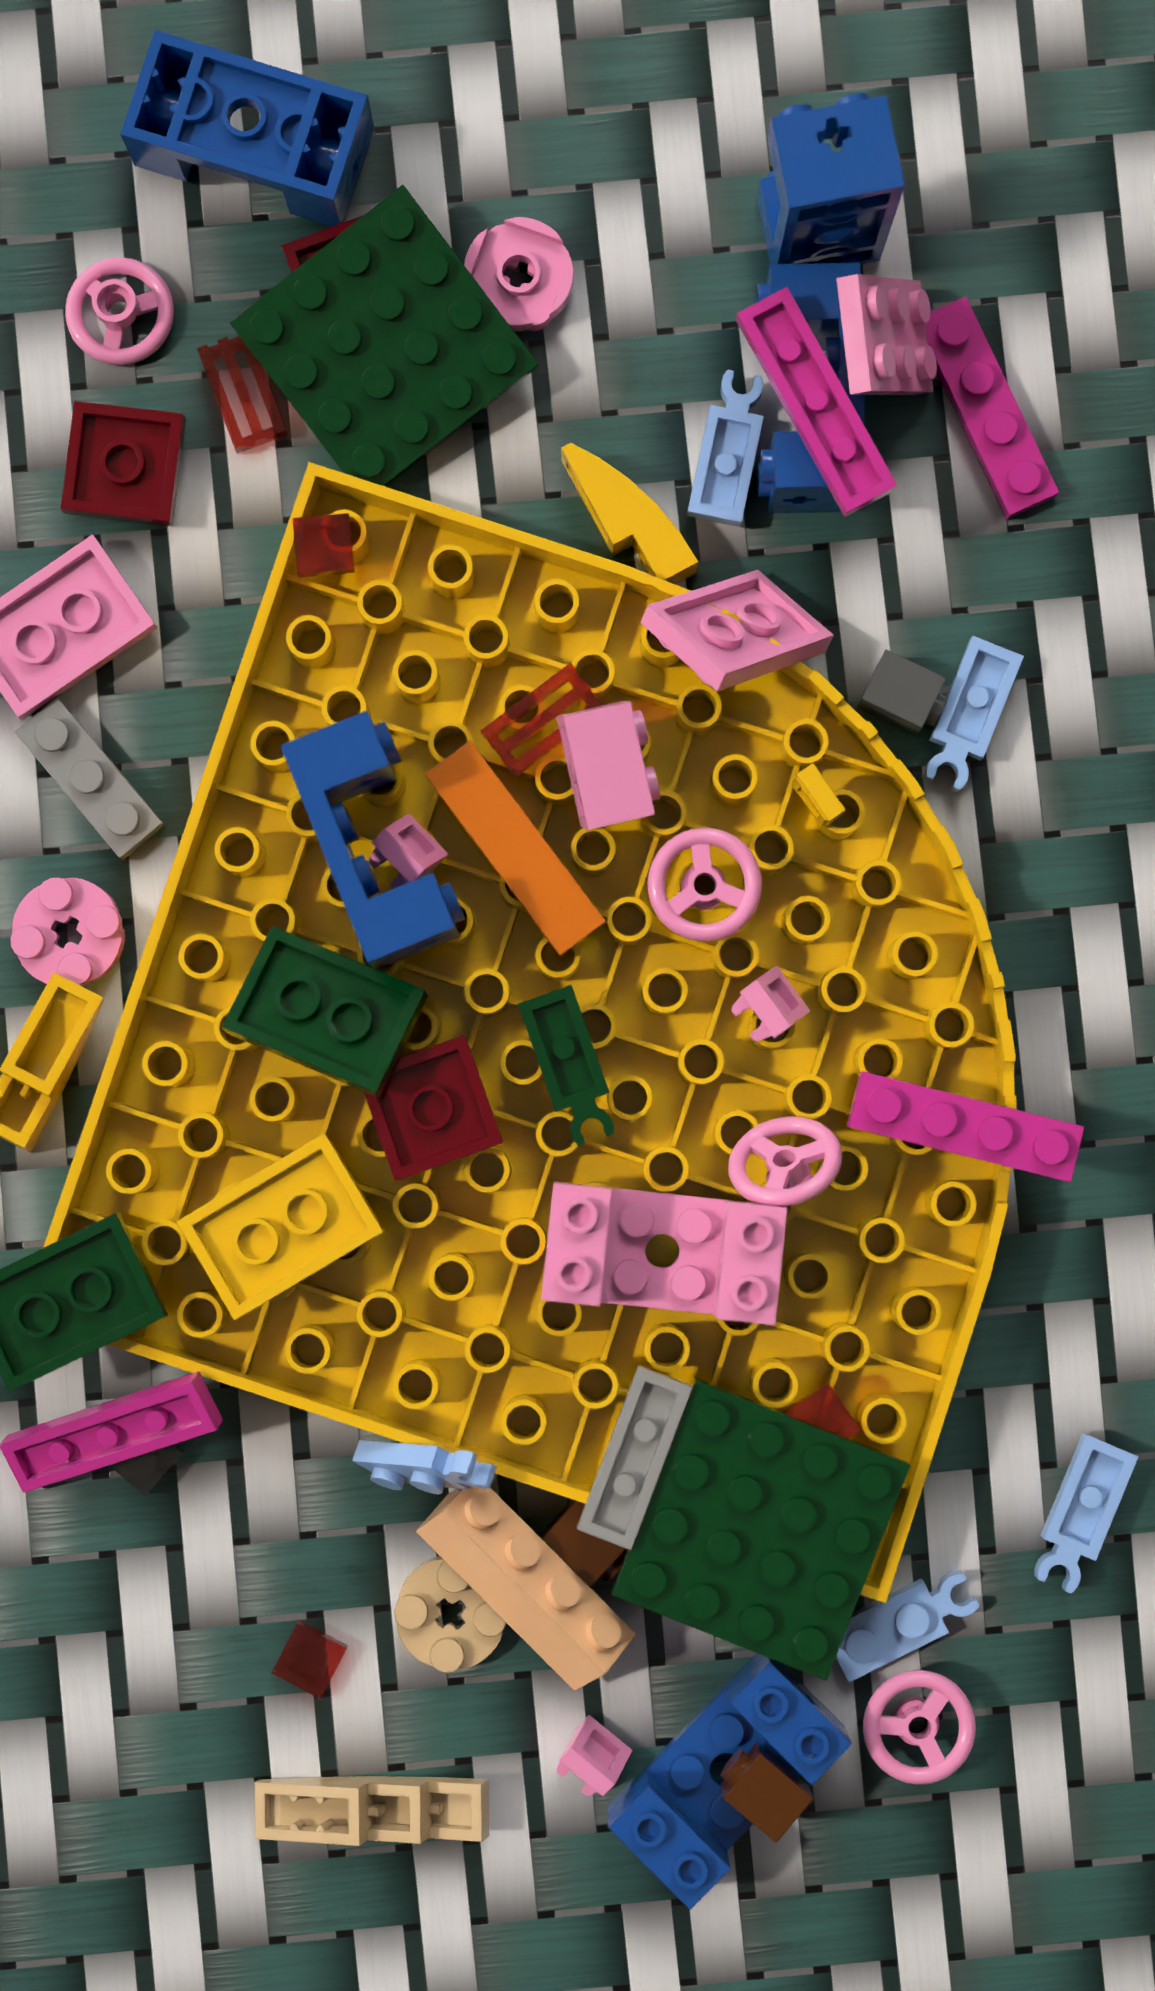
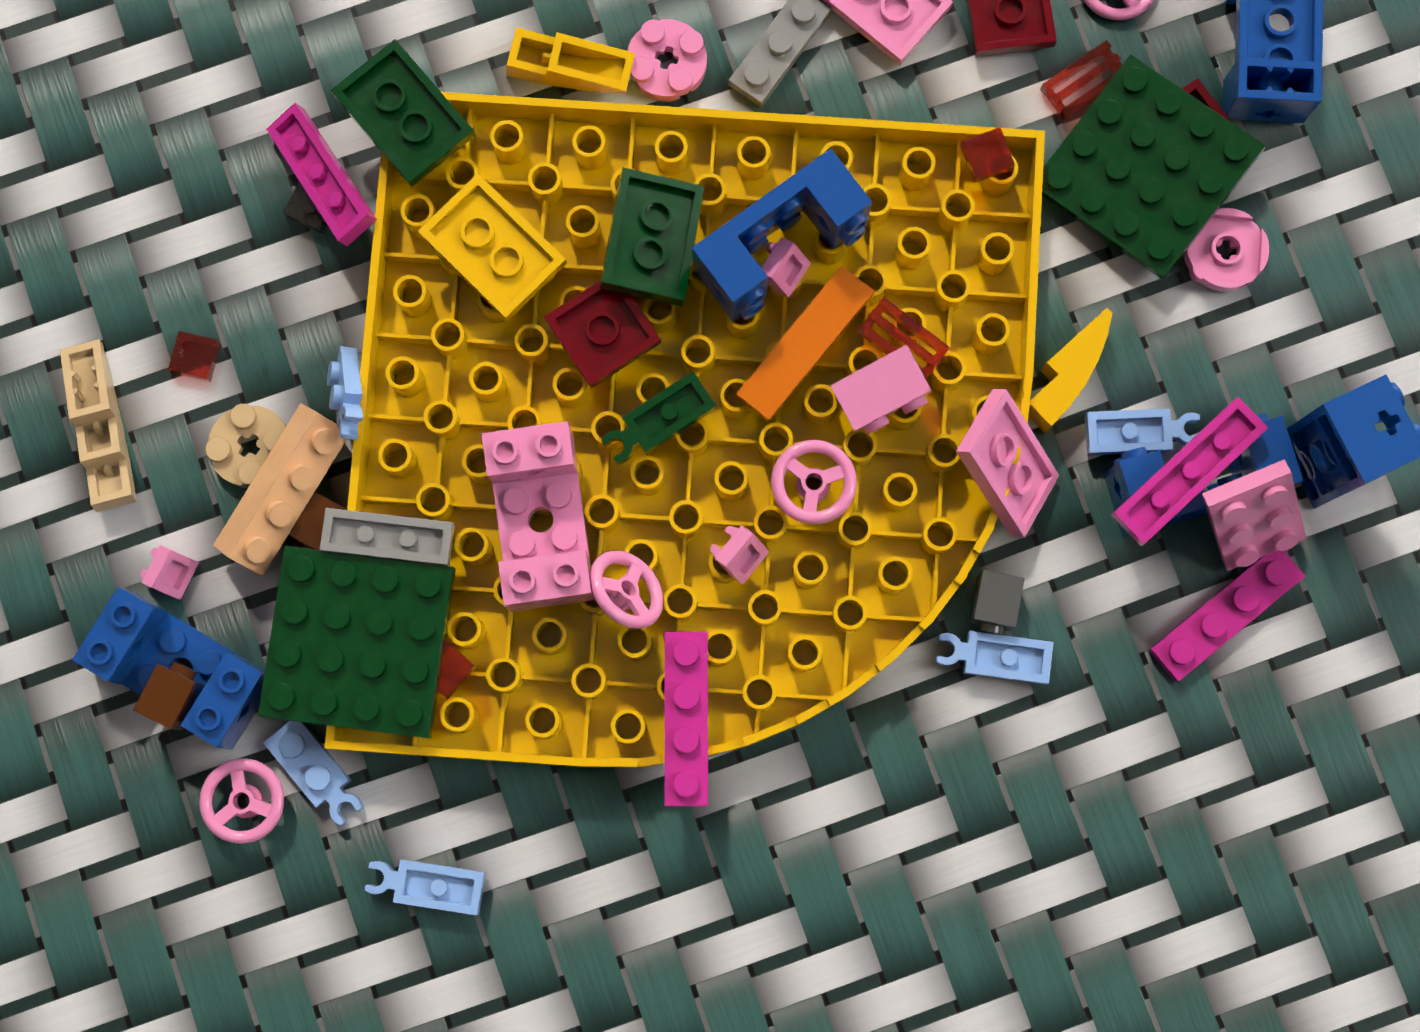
camera: 75 degrees right, 5 degrees down
yellow tile [792,763,845,828] -> none

